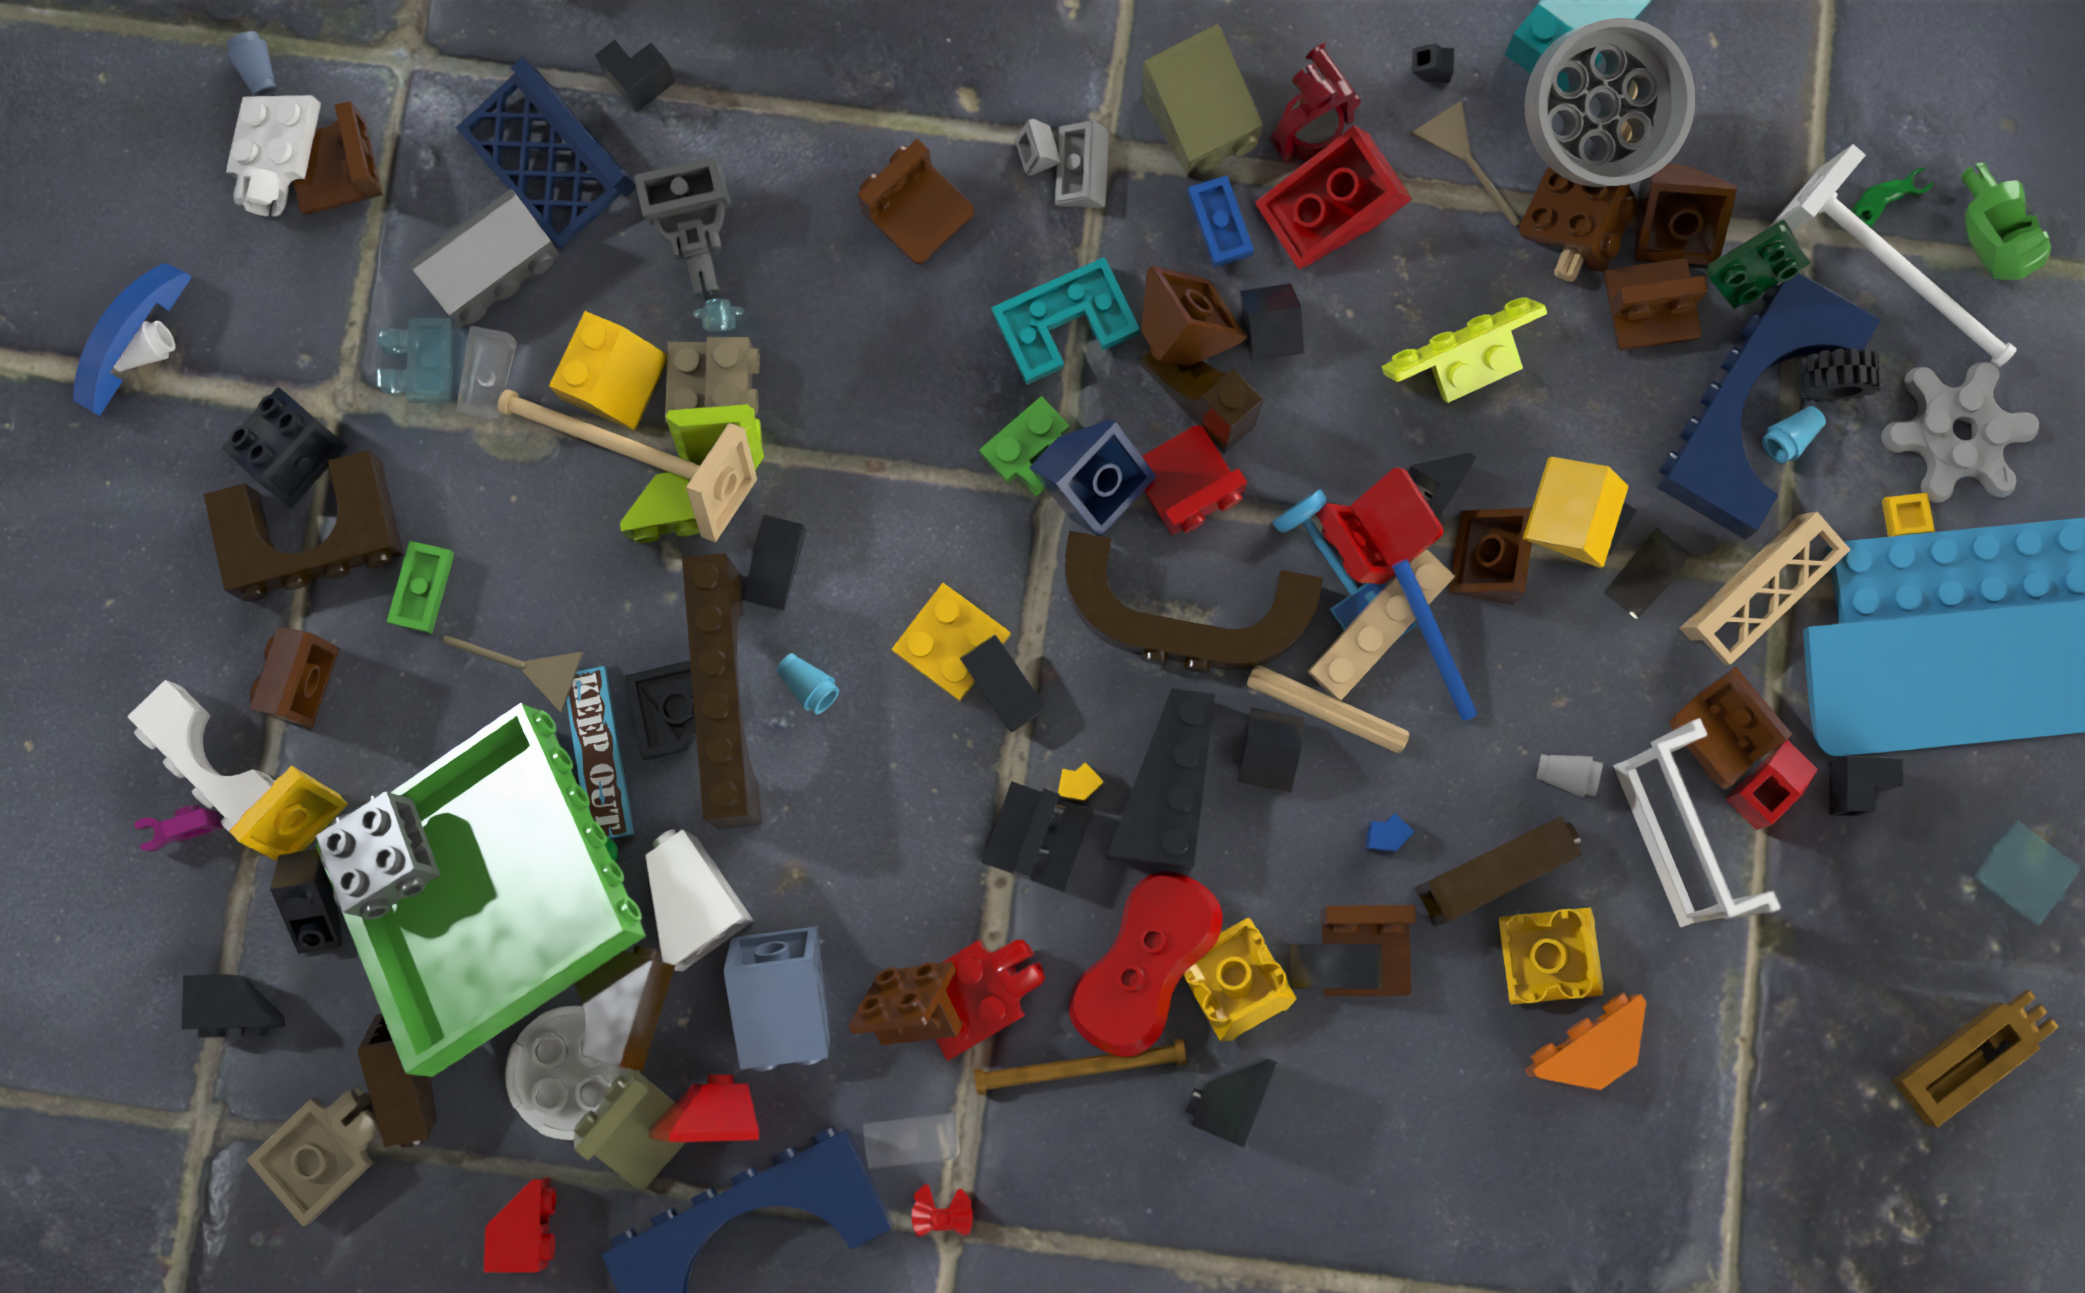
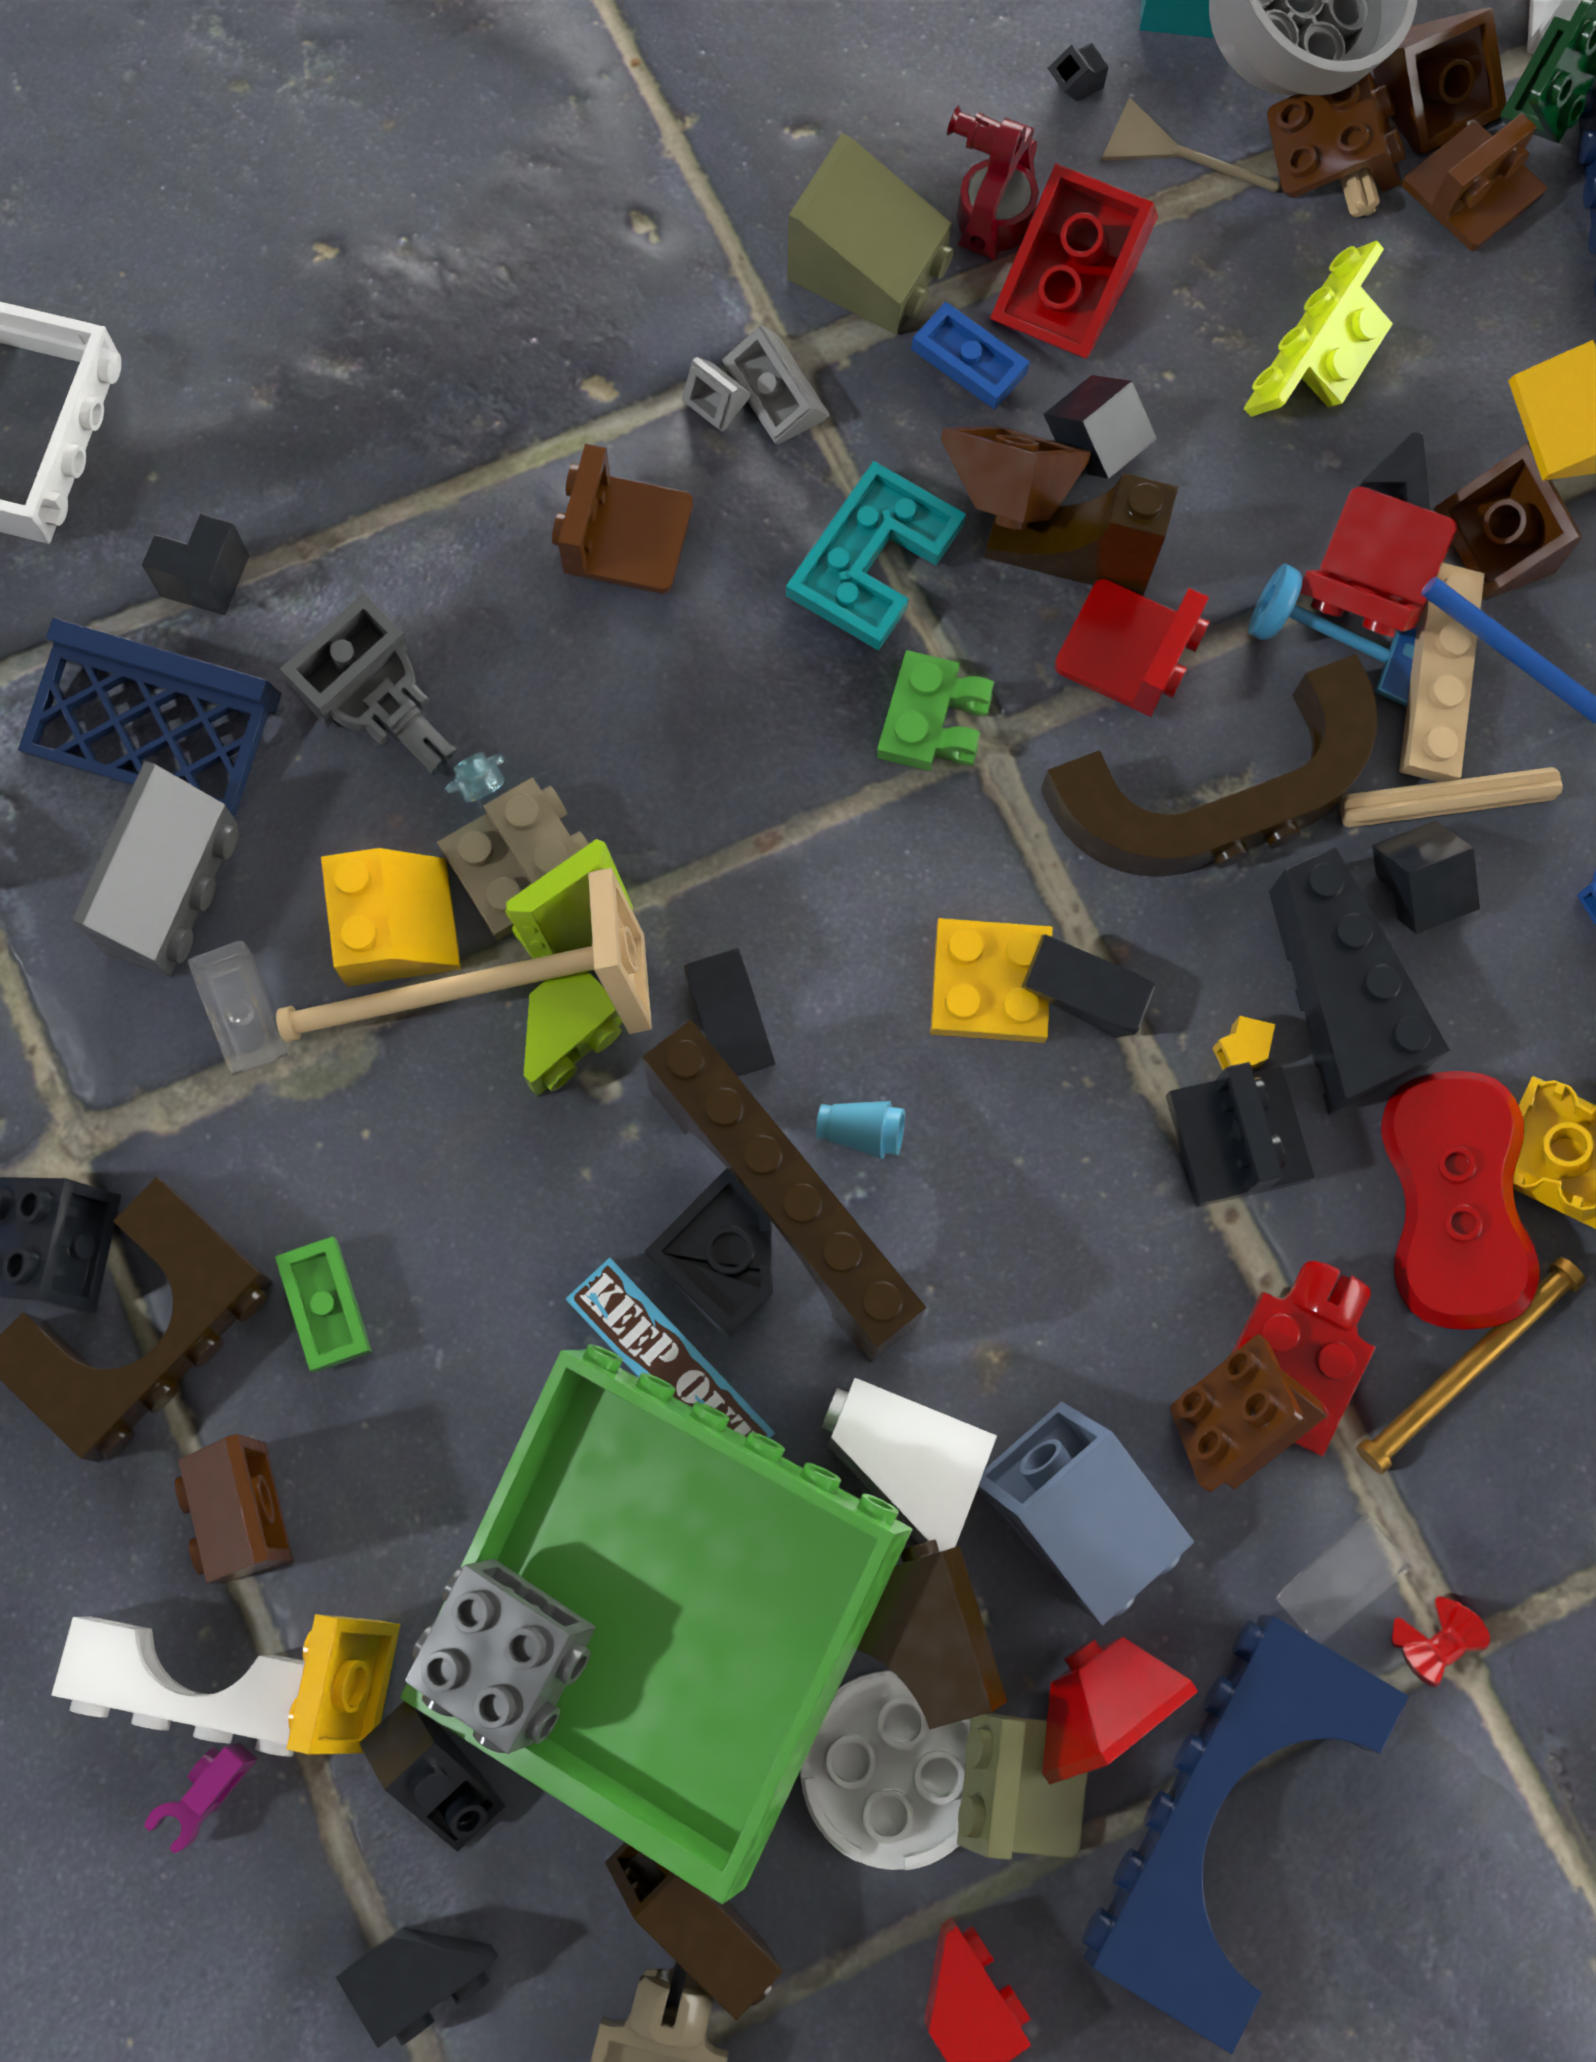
camera: 40 degrees left, 5 degrees down
clear light blue plate [376,318,454,403] -> none
dark tan piece [442,636,583,713] -> none
dark blue slope [1029,419,1157,536] -> none

